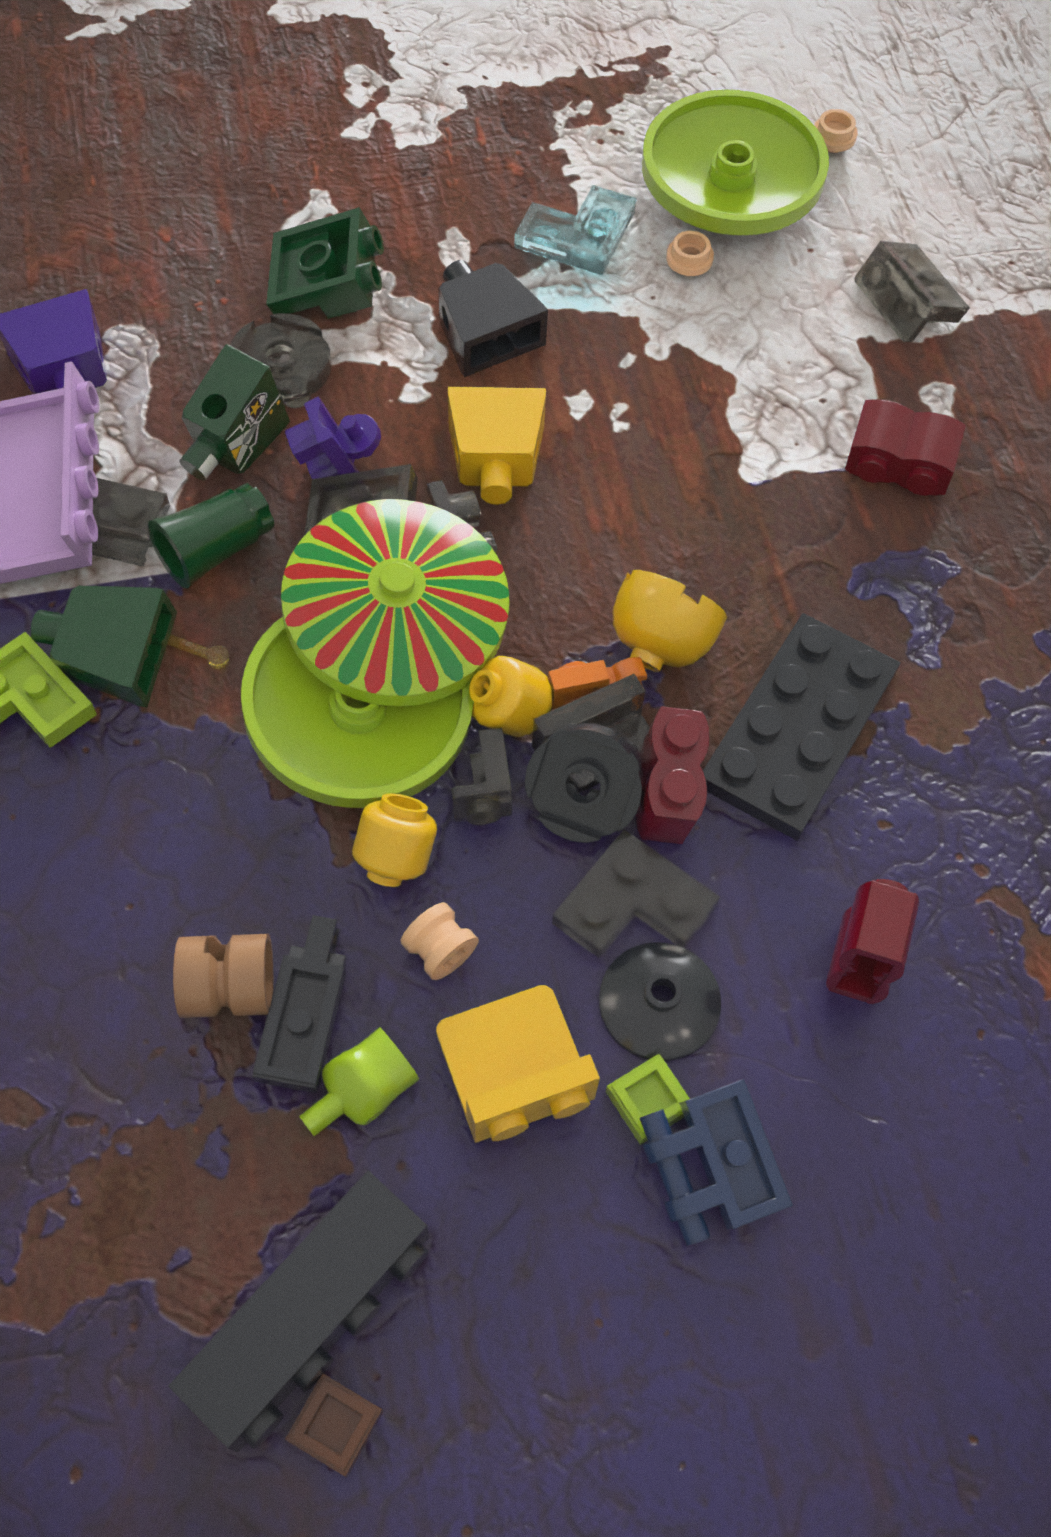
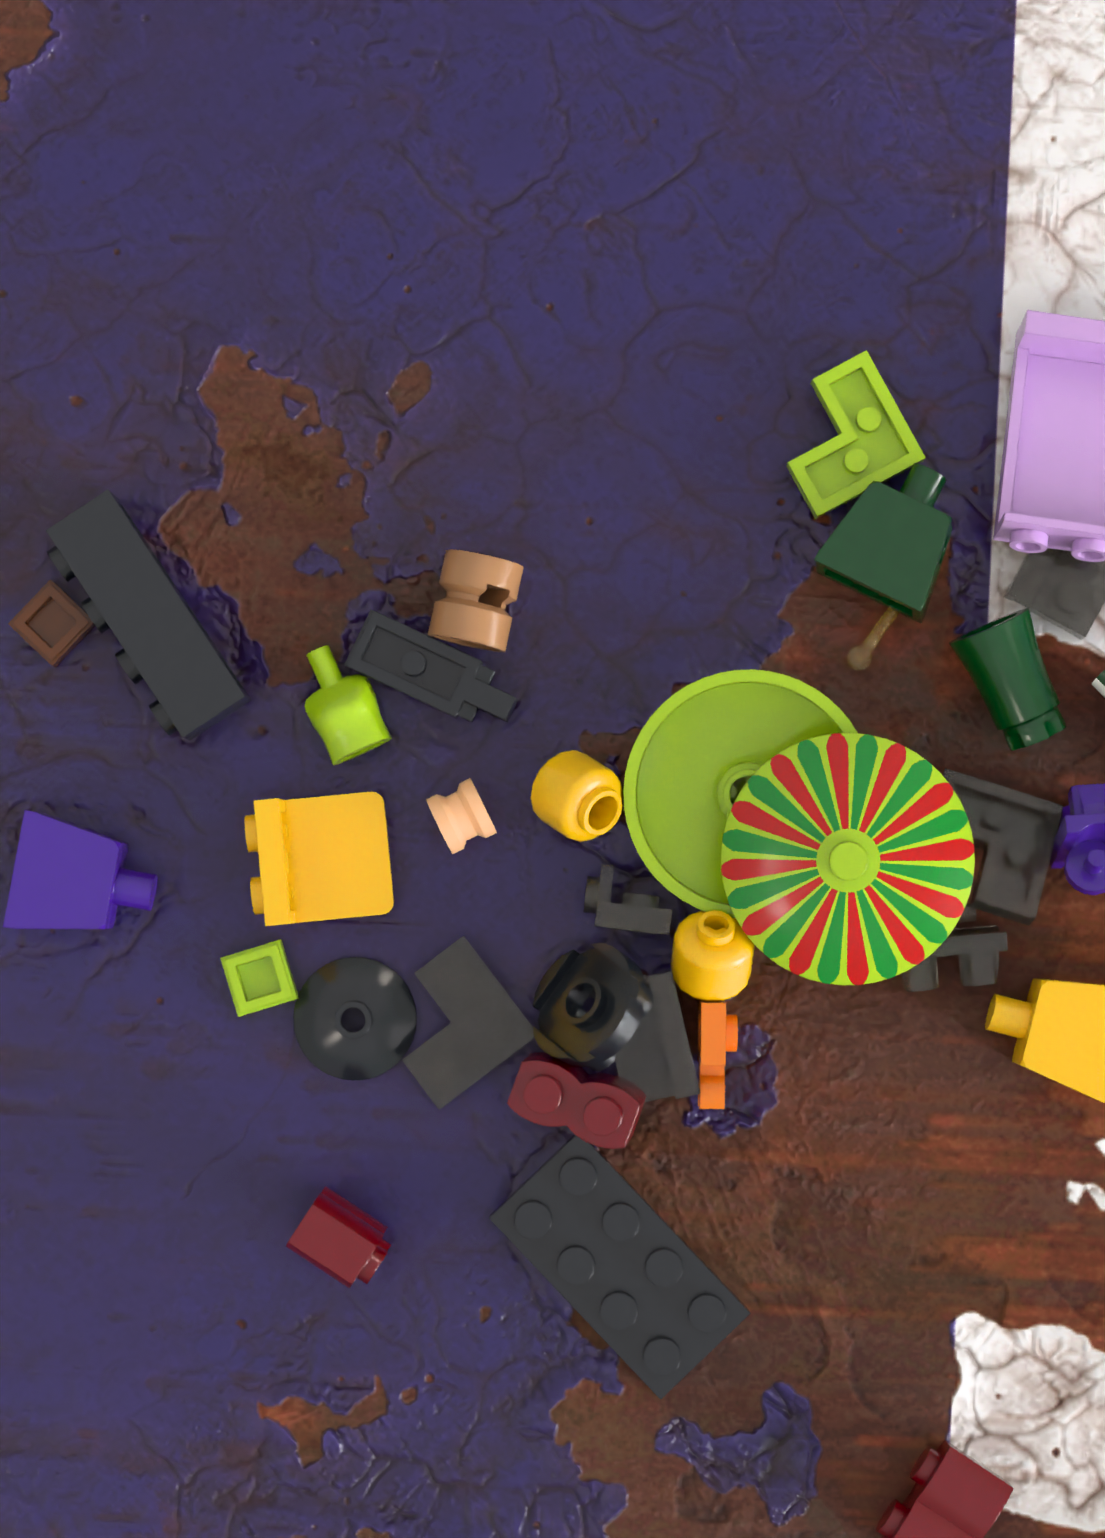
camera: 110 degrees right, 25 degrees up
yellow cylinder [612,570,727,672] -> none
dark blue plate [640,1079,793,1246] -> none
none -> dark purple torso [3,810,158,929]

